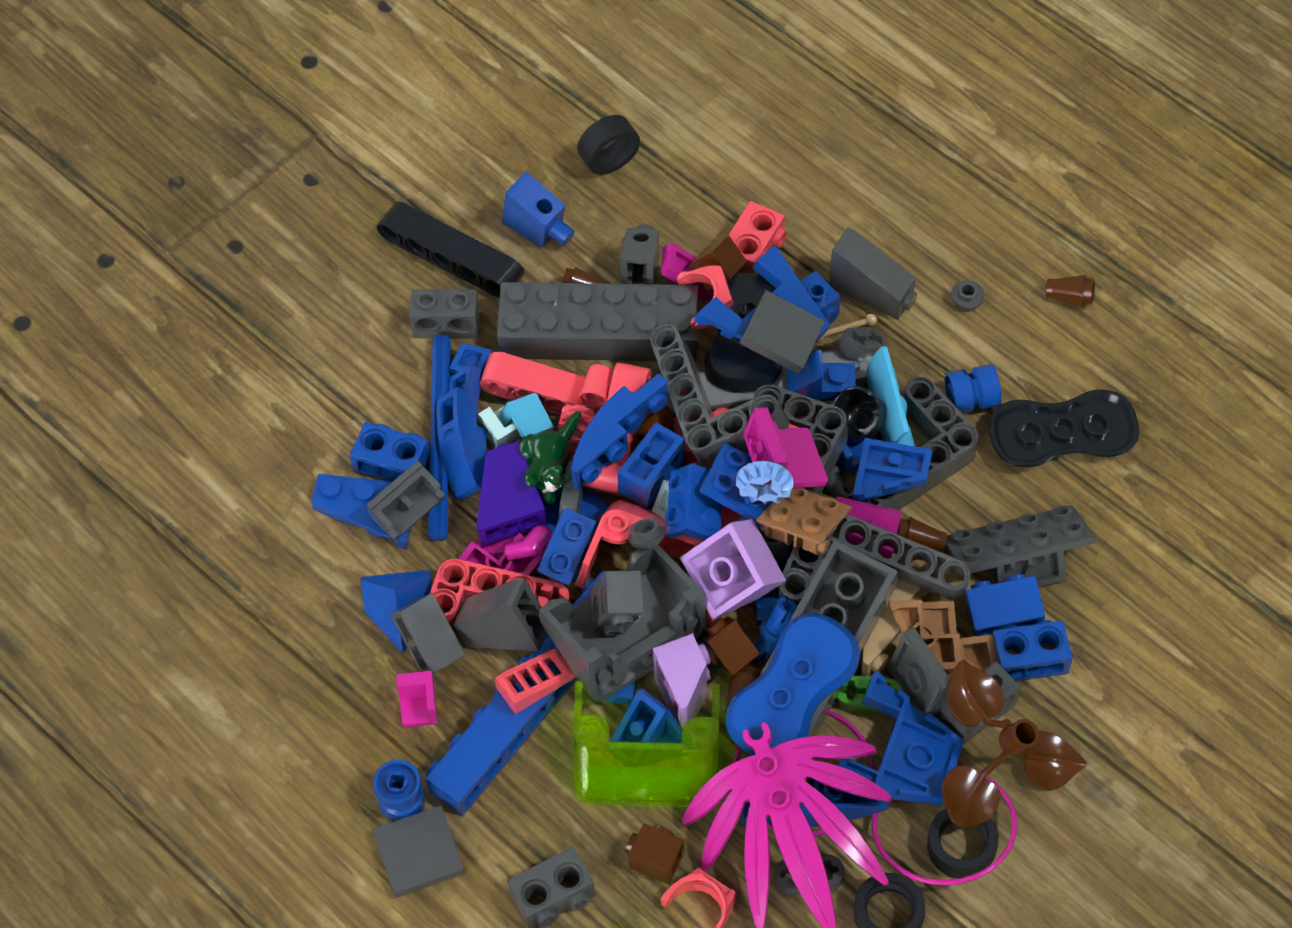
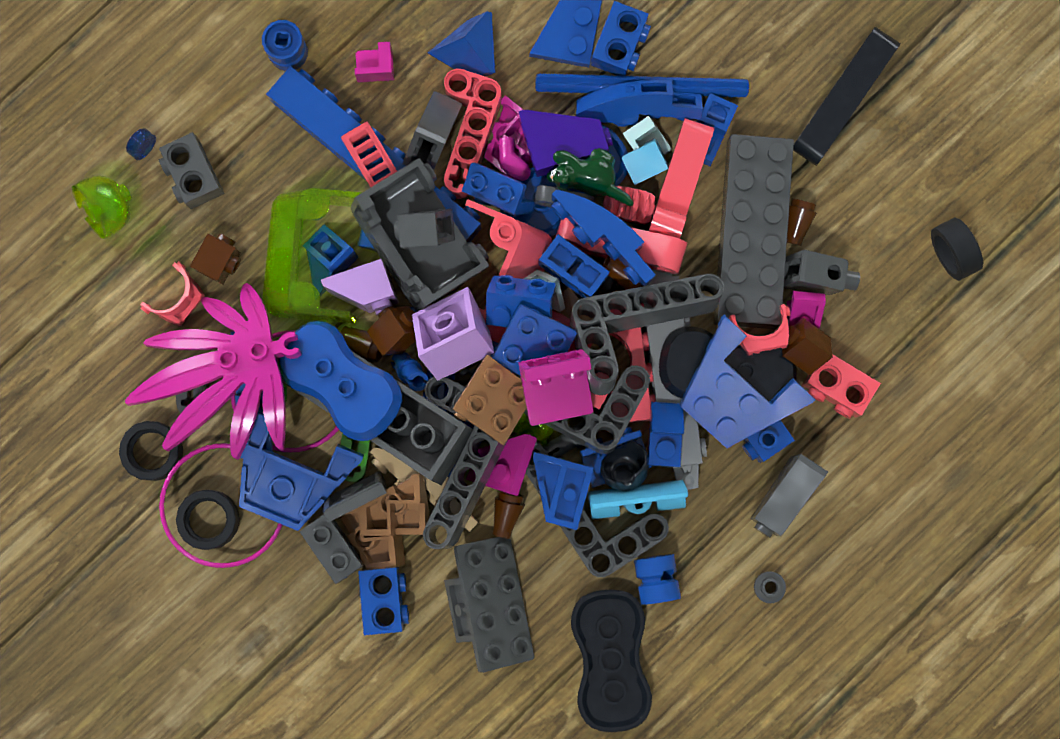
camera: 90 degrees right, 25 degrees up
dark grey hinge [366,460,446,542] -> none
dark grey tile [372,805,465,898] -> none
dark grey hinge [390,593,465,674] -> none
dark grey brick [409,289,480,339] -> none
blue torso [502,172,575,247] -> none
dark grey plate [629,518,664,550] -> none
light blue gear [736,461,793,505] -> none
dark grey tile [739,290,825,374] -> none
tan hinge [816,313,877,343] -> none
dark grey beam [837,328,889,361] -> none
reddish brown plant [941,659,1087,828] -> none
blue brick [964,574,1045,637] -> none
reddish brown cone [1046,275,1095,307] -> none

